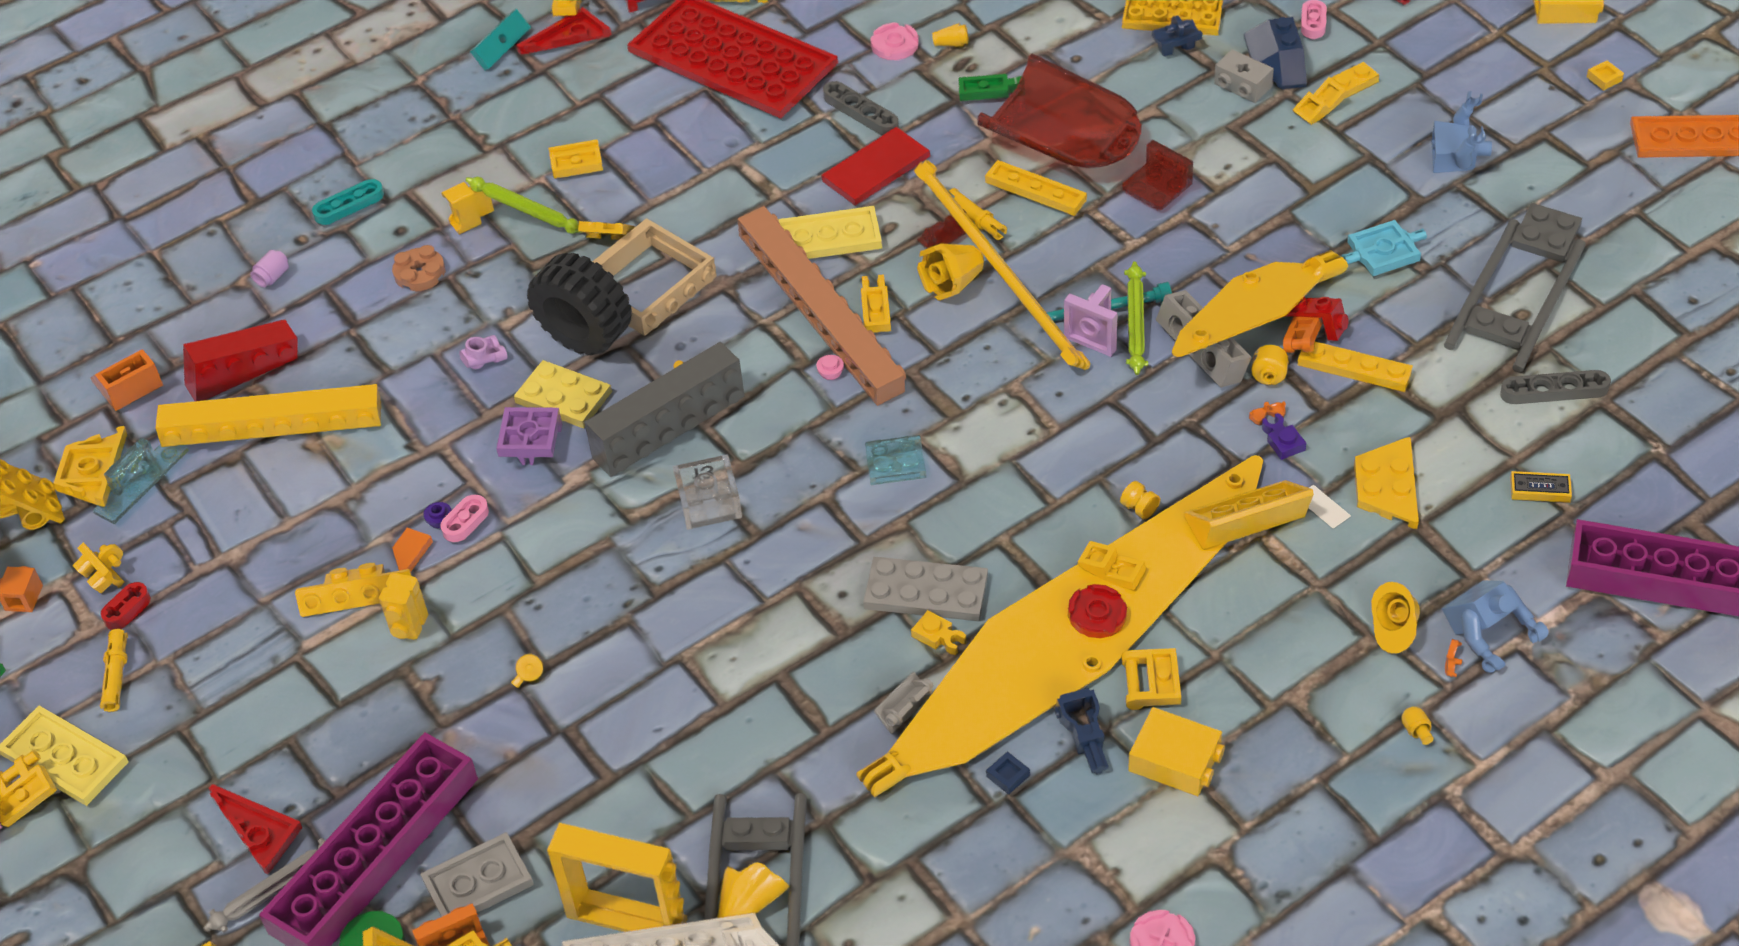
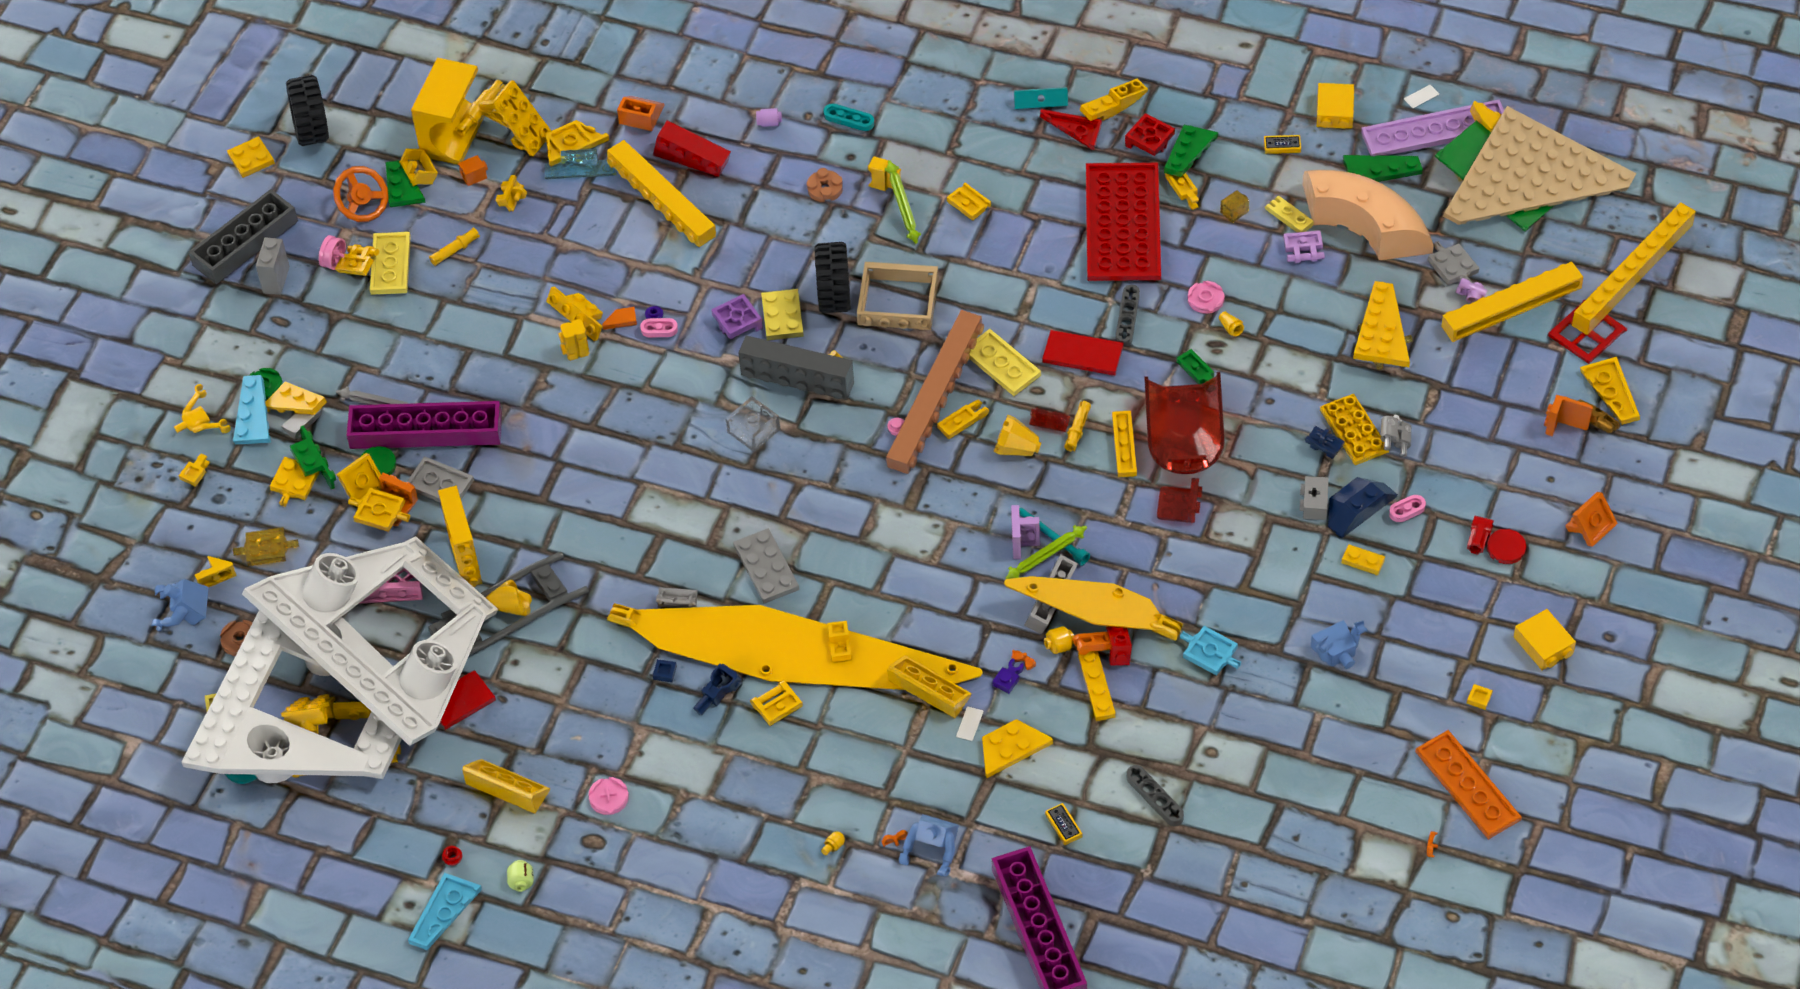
camera: 55 degrees right, 5 degrees up
red beam [101,582,151,630] -> none
red wing [209,784,303,875] -> none
lavender plate [459,335,507,369] -> none
yellow piece [511,654,544,688] -> none
yellow wing [578,221,635,240] -> none
clear light blue bracket [865,435,926,485] -> none
yellow plate [911,610,967,655] -> none
yellow hinge [914,160,1090,370] -> none
red tile [1068,584,1127,638] -> none
yellow wheel [1120,480,1161,520] -> none
yellow brick [1128,707,1225,796] -> none
yellow slope [1292,77,1349,125] -> none
yellow piece [1371,582,1420,653] -> none
dark grey plate [1444,202,1586,373] -> none

